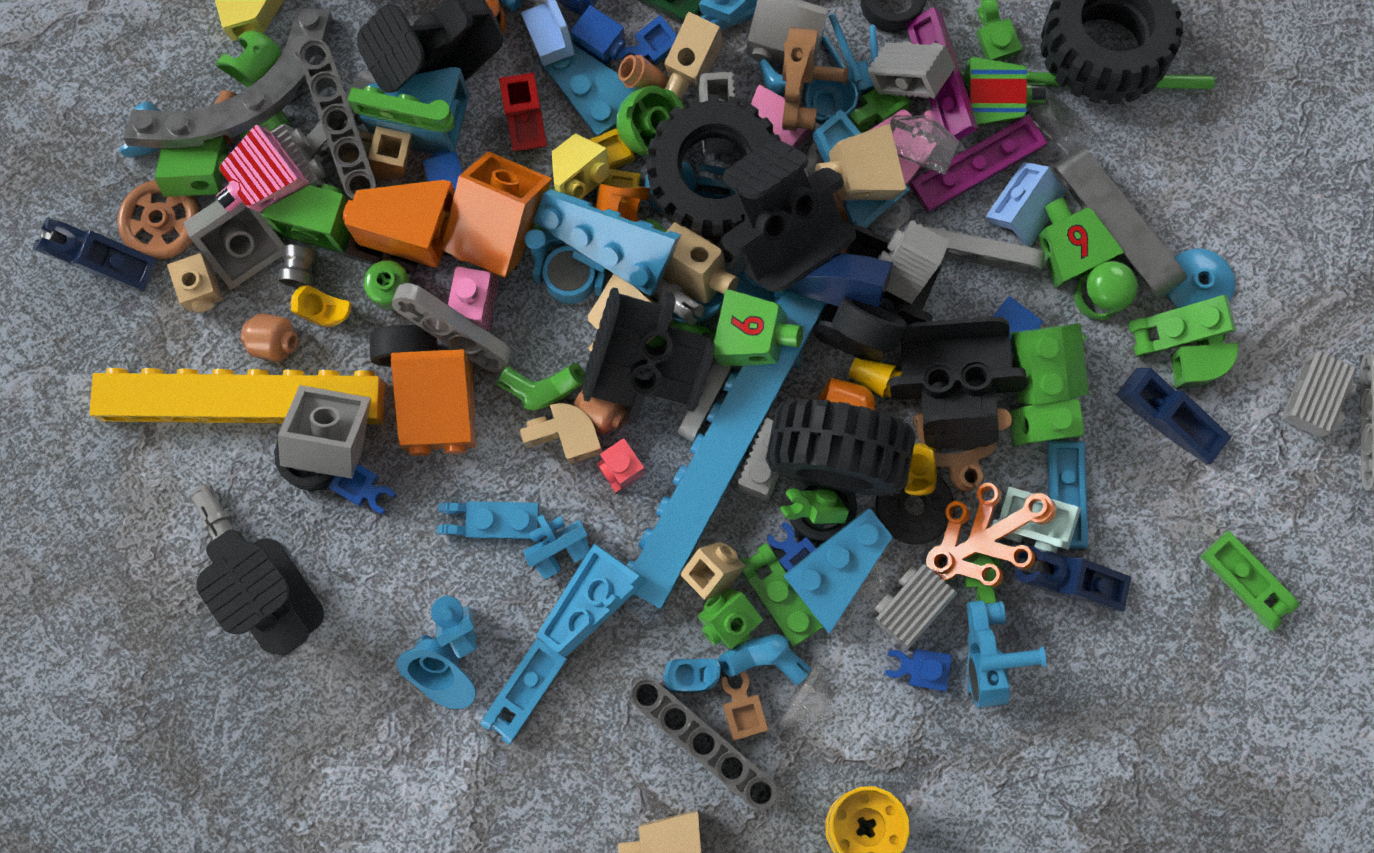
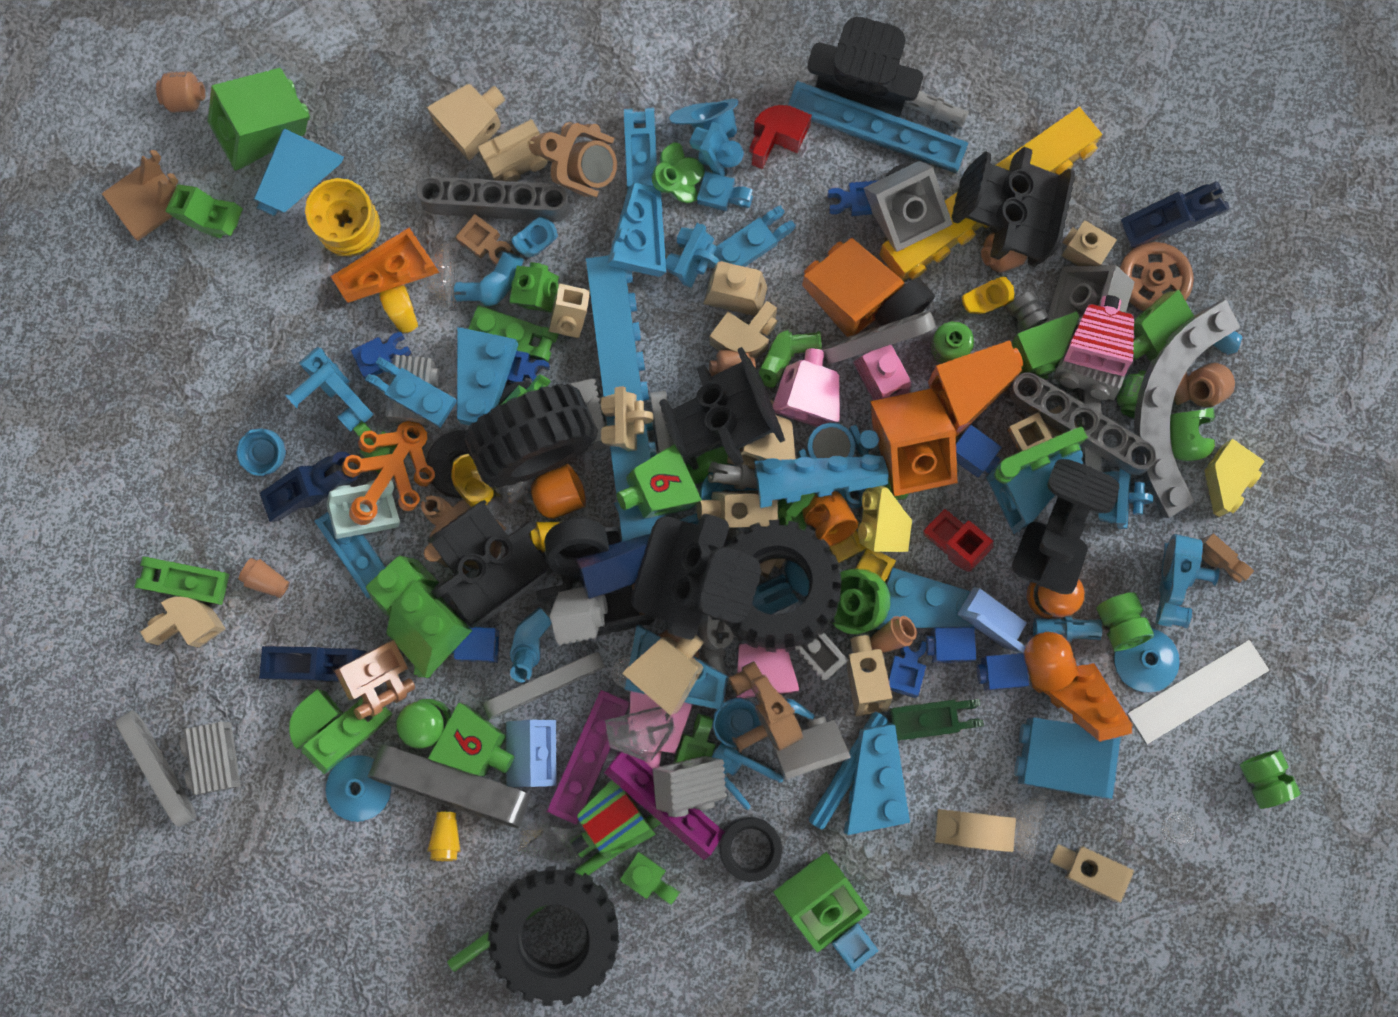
camera: 145 degrees right, 0 degrees up
coral brick [596,438,645,493] -> none
none -> tan brick [140,597,226,647]
none -> dark azure hair [236,428,286,476]
none -> nougat cone [238,558,290,599]
none -> orange wing [331,228,439,303]
none -> nougat plate [334,640,415,720]
none -> dark azure hinge [365,357,457,428]
none -> yellow hair [379,284,418,333]
none -> yellow cone [427,812,461,861]
none -> tan brick [478,119,549,182]
none -> dark azure arm [510,607,552,683]
none -> medium nougat piece [529,122,617,197]
none -> tan hips [601,386,653,452]
none -> bright green plate [651,143,705,203]
none -> dark azure plate [697,172,753,211]
none -> tan torso [703,261,768,316]
none -> red brick [749,105,812,170]
none -> bright pink torso [772,348,840,427]
none -> dark azure tile [788,81,969,174]
none -> black piece [951,147,1075,267]
none -> dark azure hips [1099,468,1154,529]
none -> nougat head [1187,363,1235,408]

